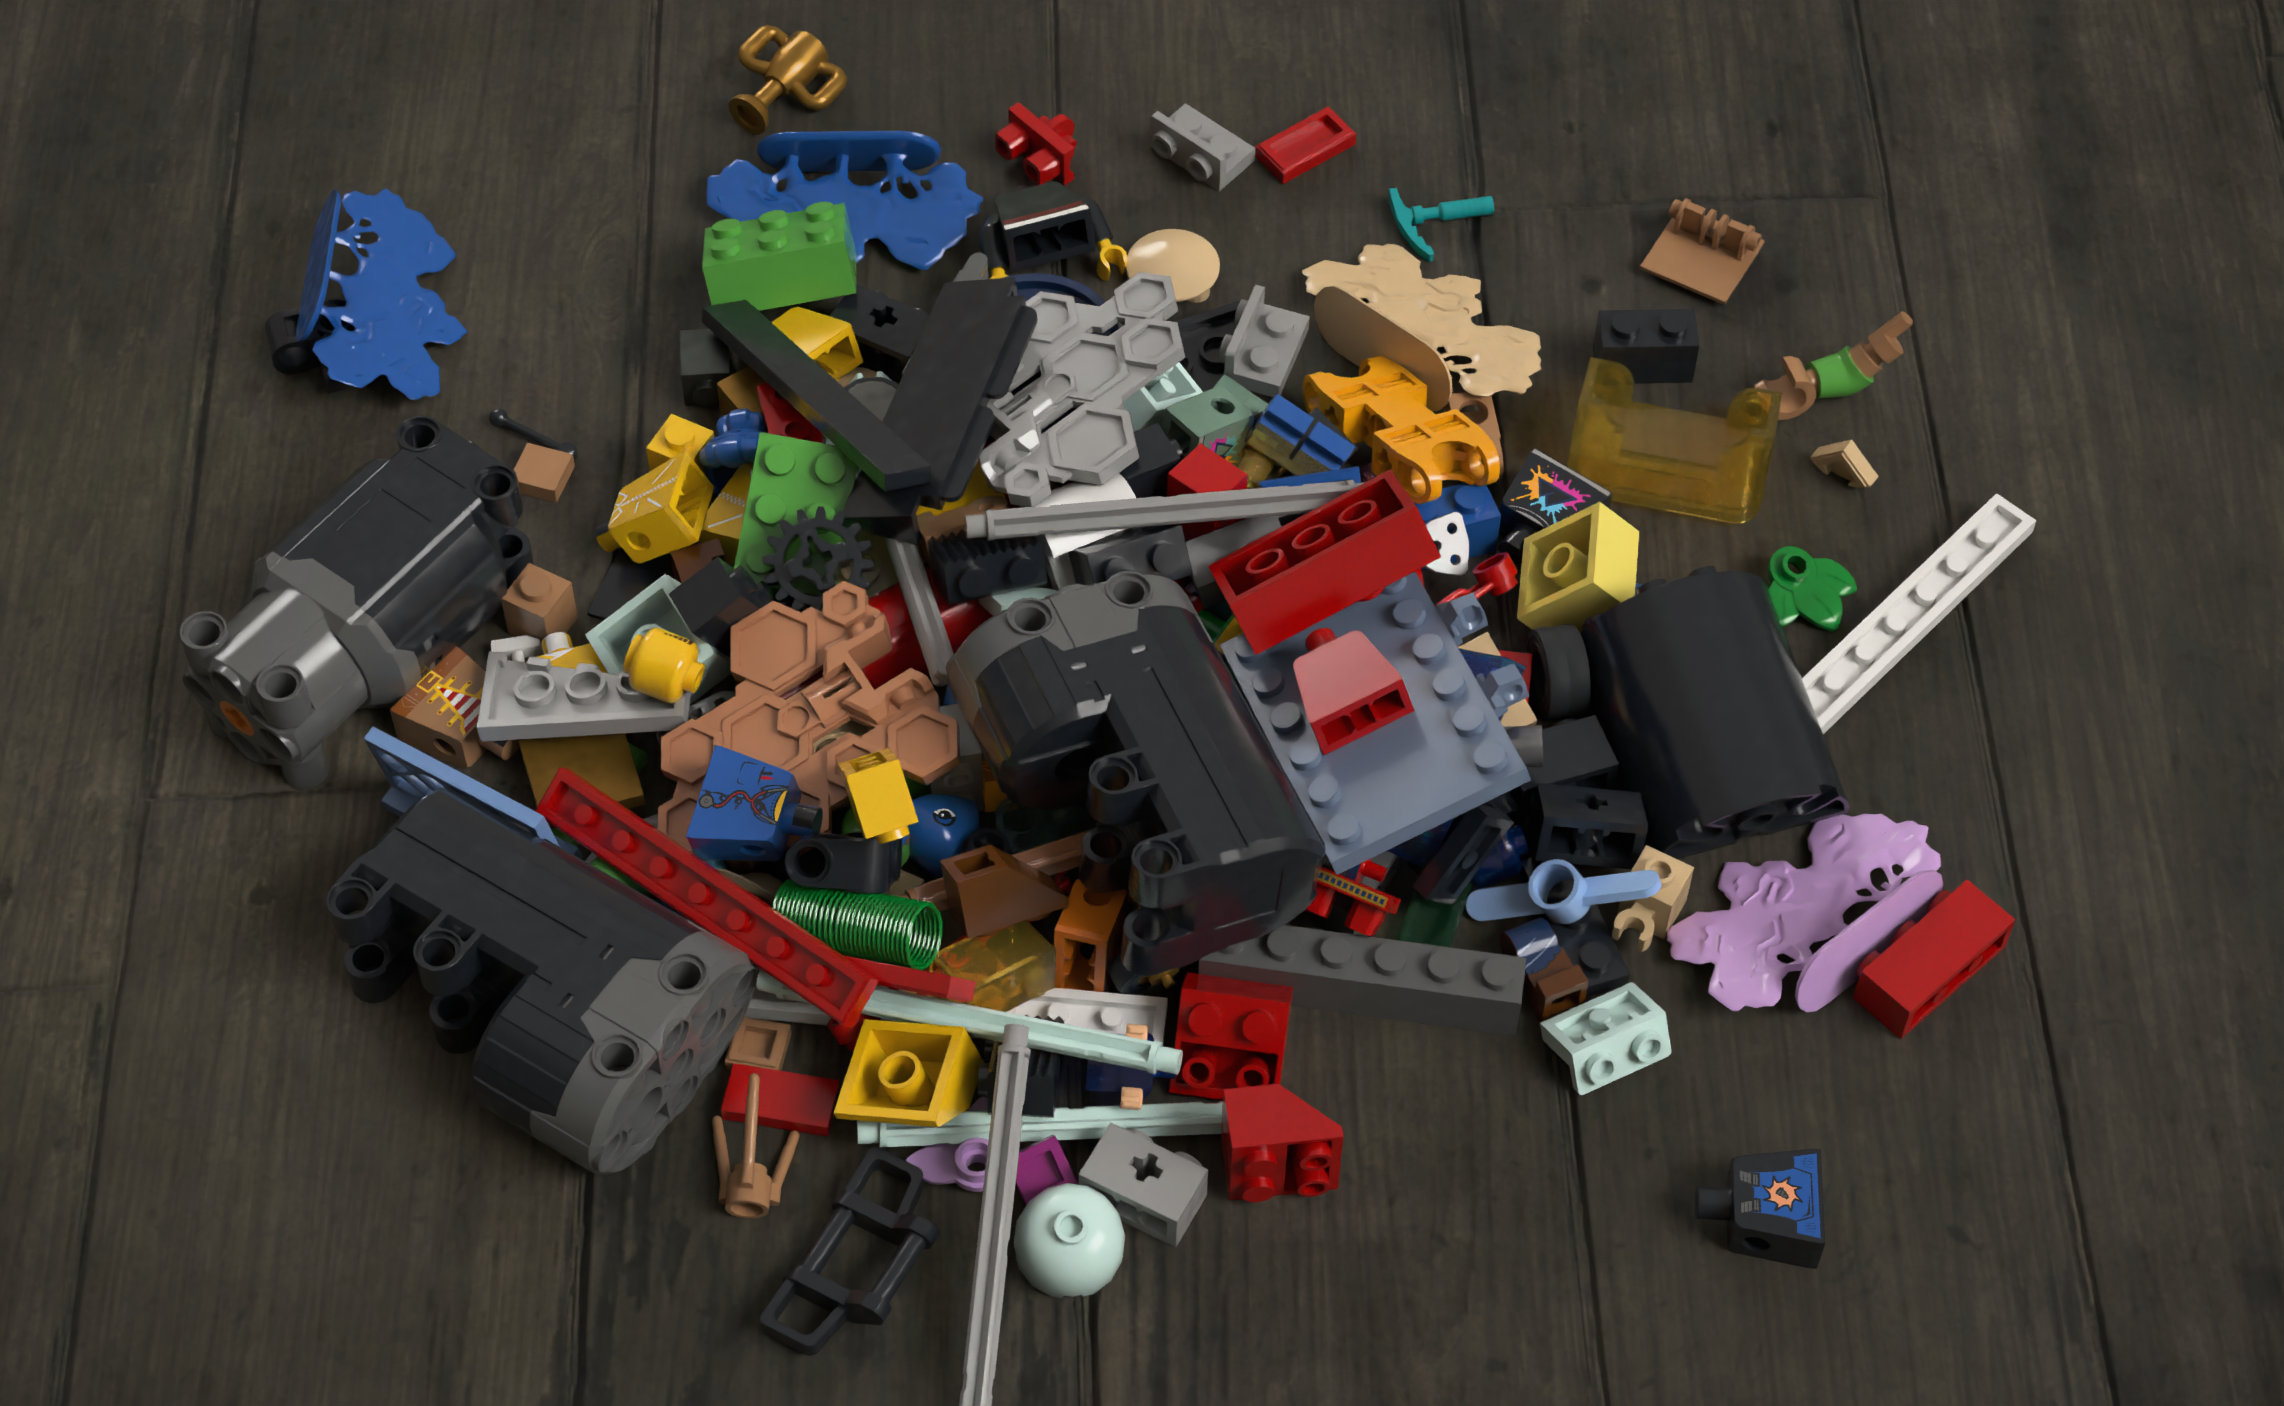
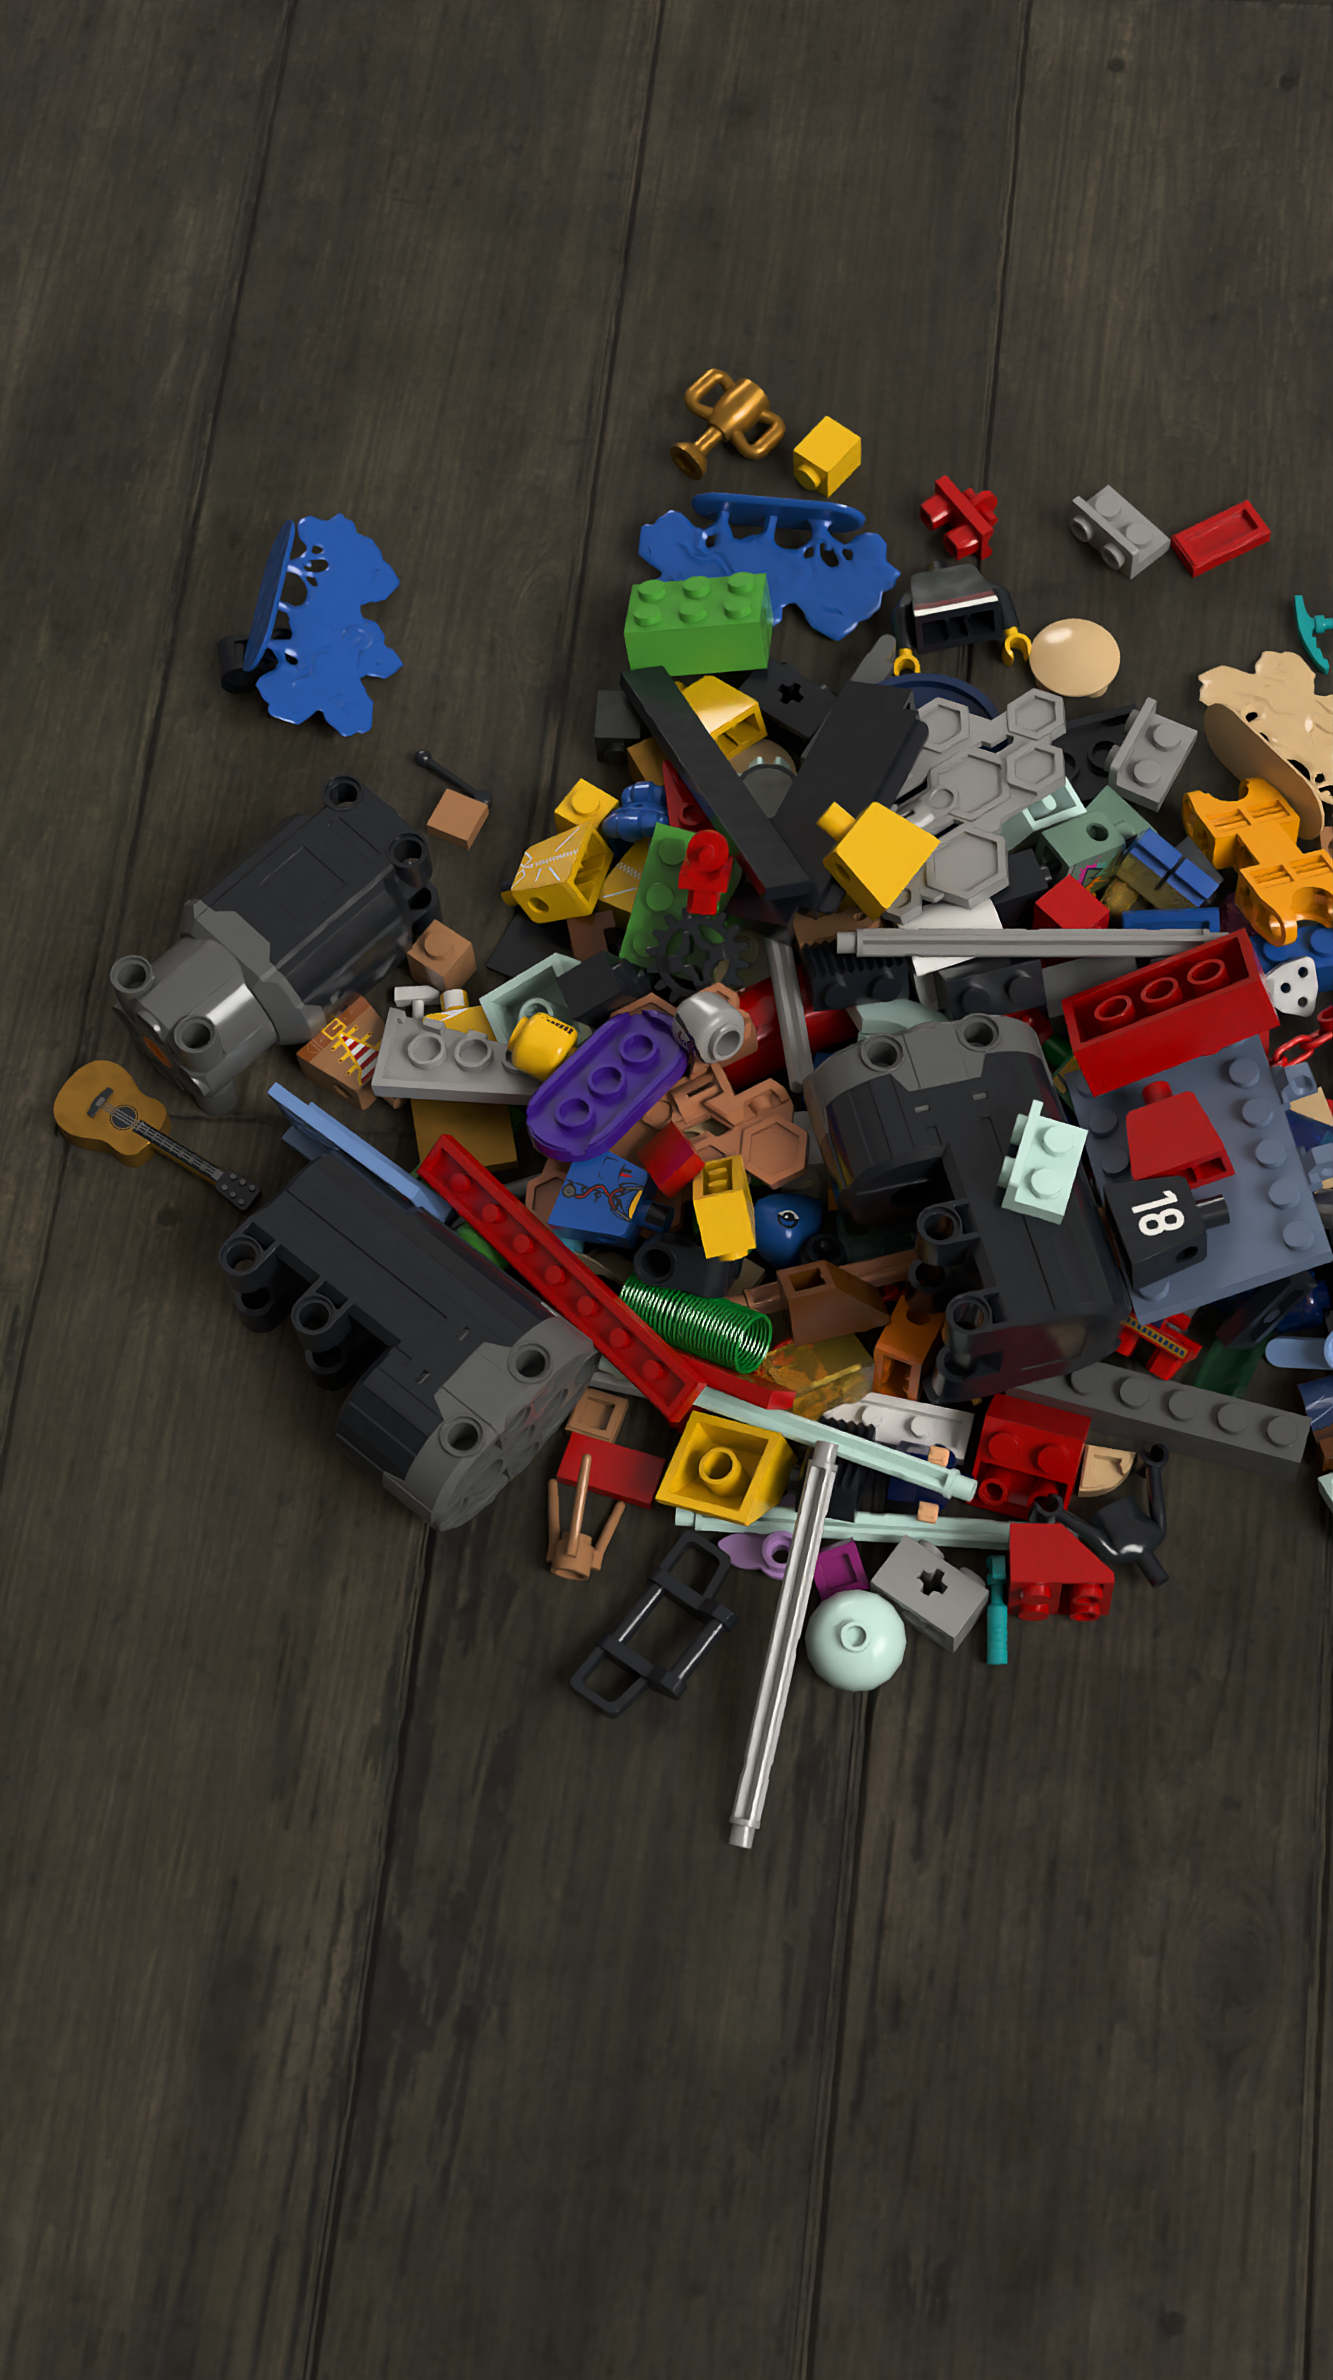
camera: 15 degrees right, 10 degrees up
none -> pearl gold piece [53,1060,262,1215]
none -> dark purple tile [526,1010,689,1162]
none -> red tile [636,1120,706,1199]
none -> light grey head [672,991,745,1064]
none -> red hips [678,829,734,915]
none -> yellow brick [793,415,861,498]
none -> yellow torso [816,801,941,921]
none -> teal piece [986,1555,1007,1665]
none -> light aqua bracket [997,1100,1088,1225]
none -> black piece [1028,1444,1170,1589]
none -> tan tile [1078,1445,1135,1497]
none -> black torso [1103,1175,1230,1291]

